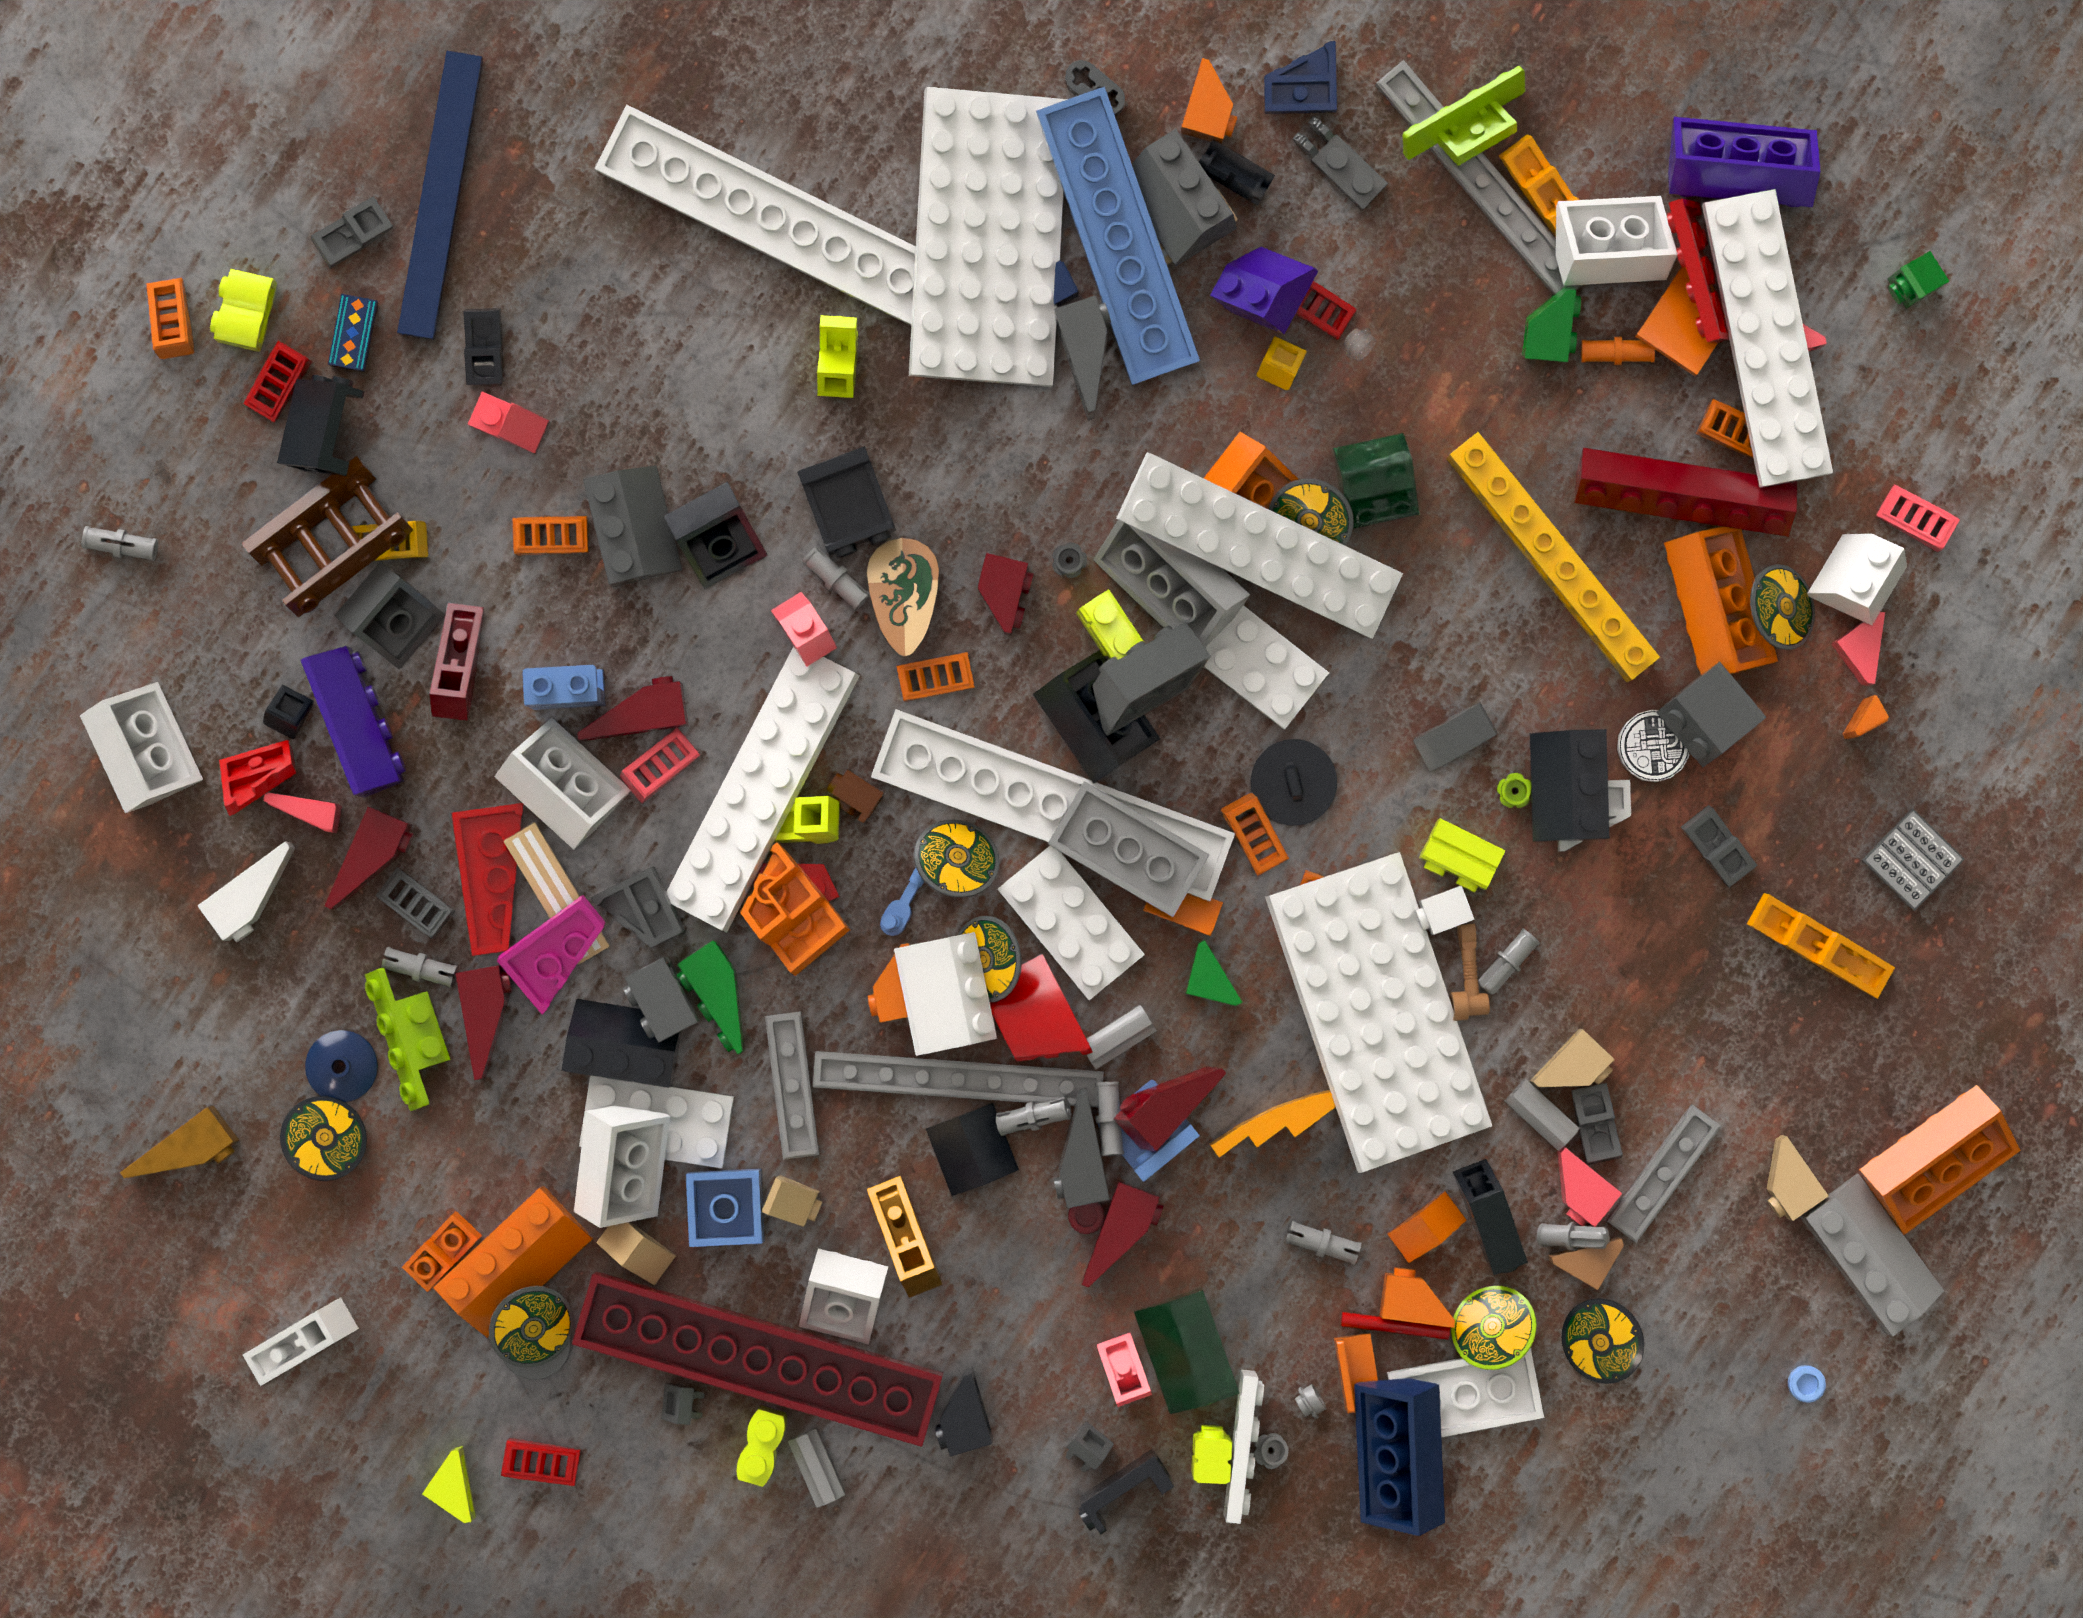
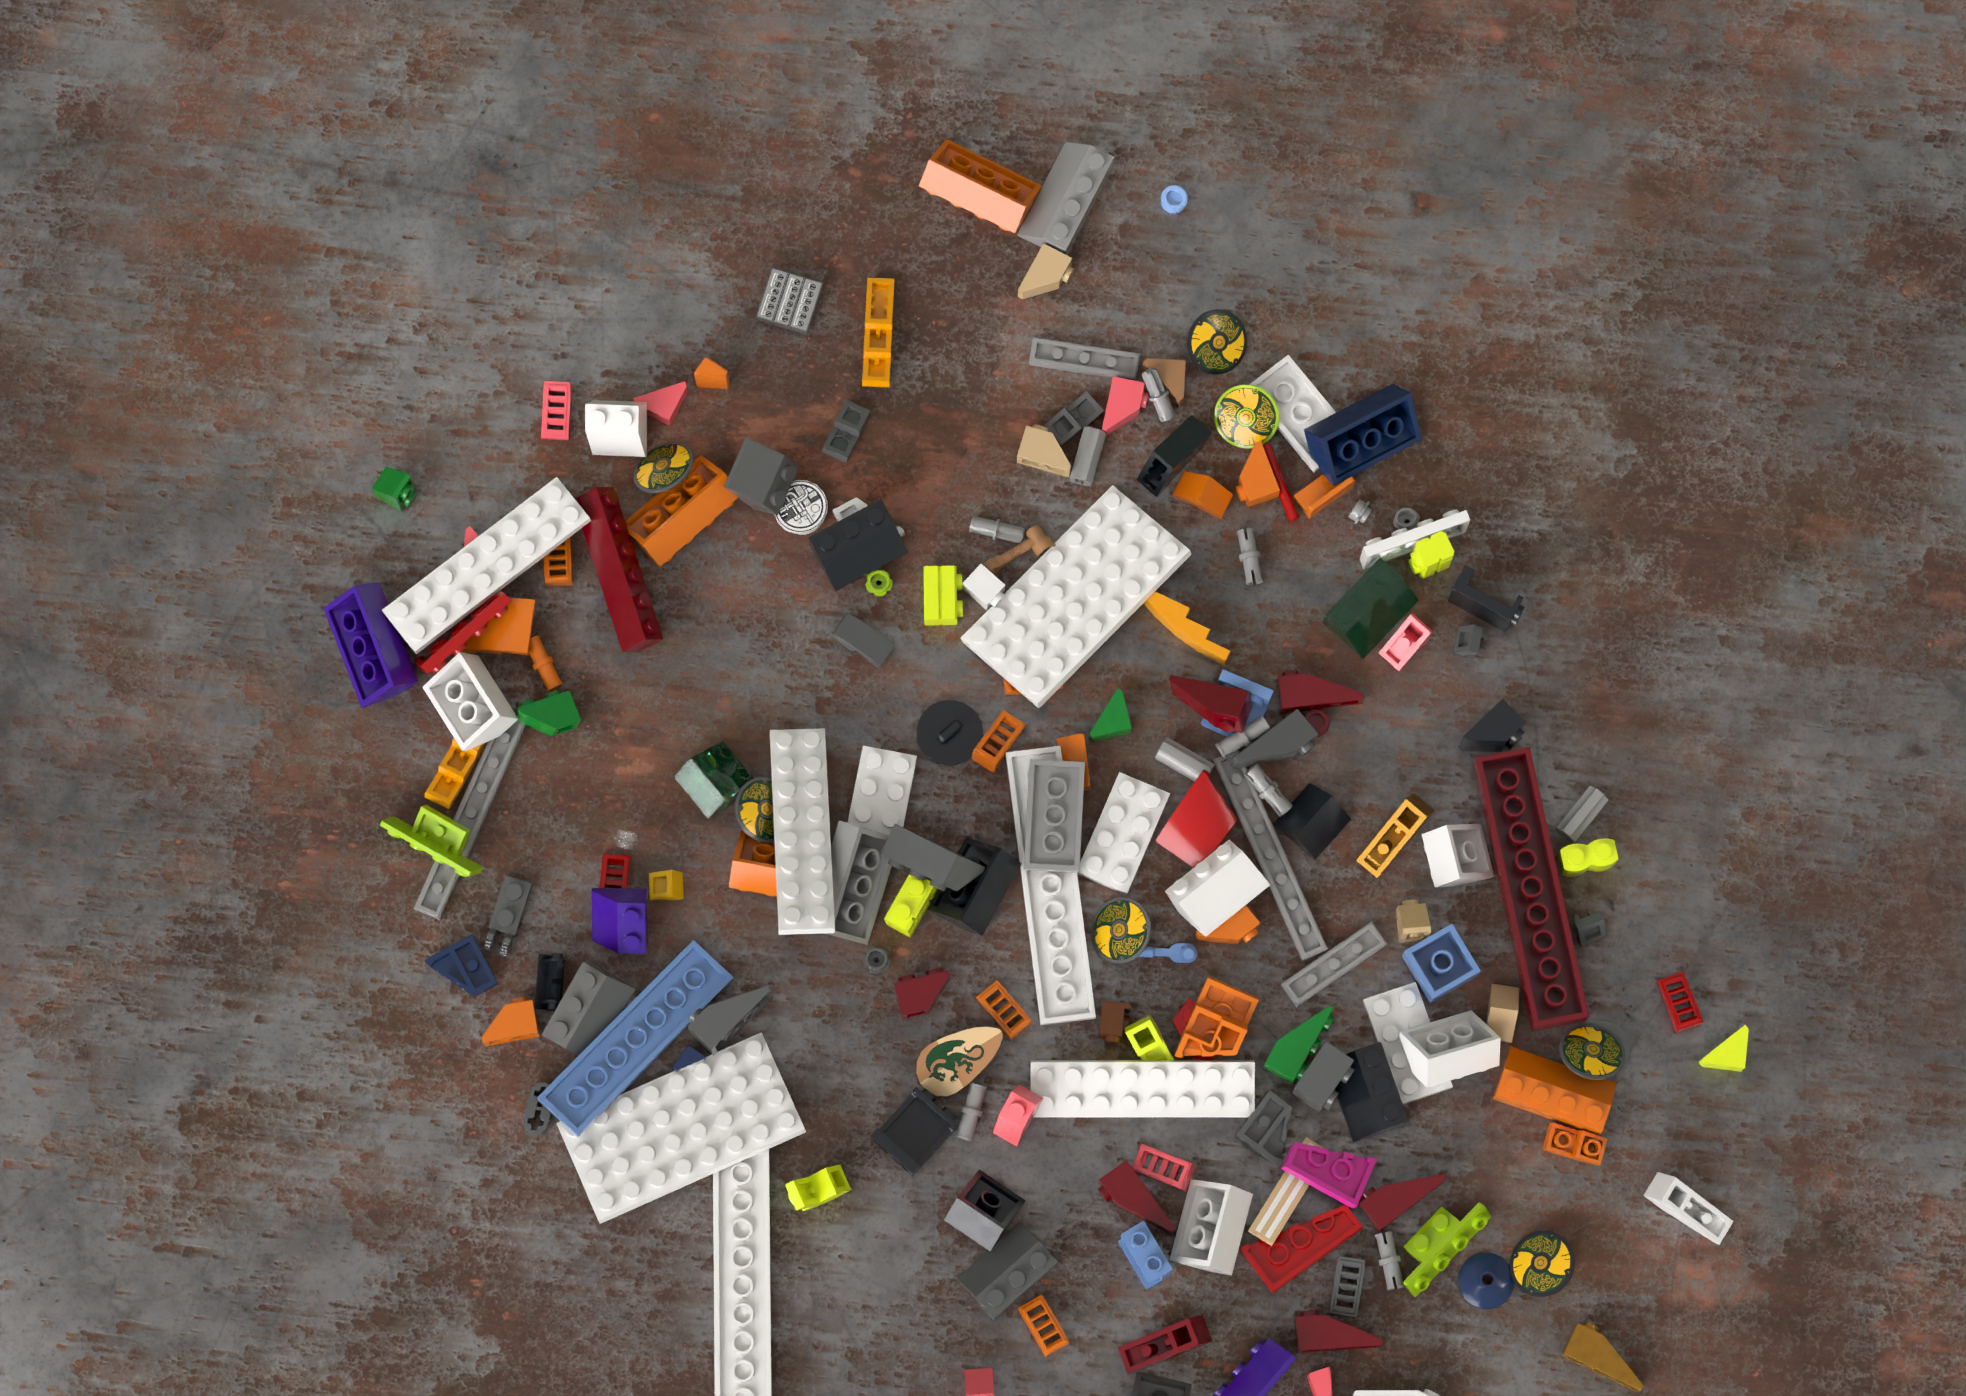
camera: 120 degrees left, 10 degrees down
shield [958,916,1022,1003] -> none
yellow brick [1446,432,1660,682] -> none

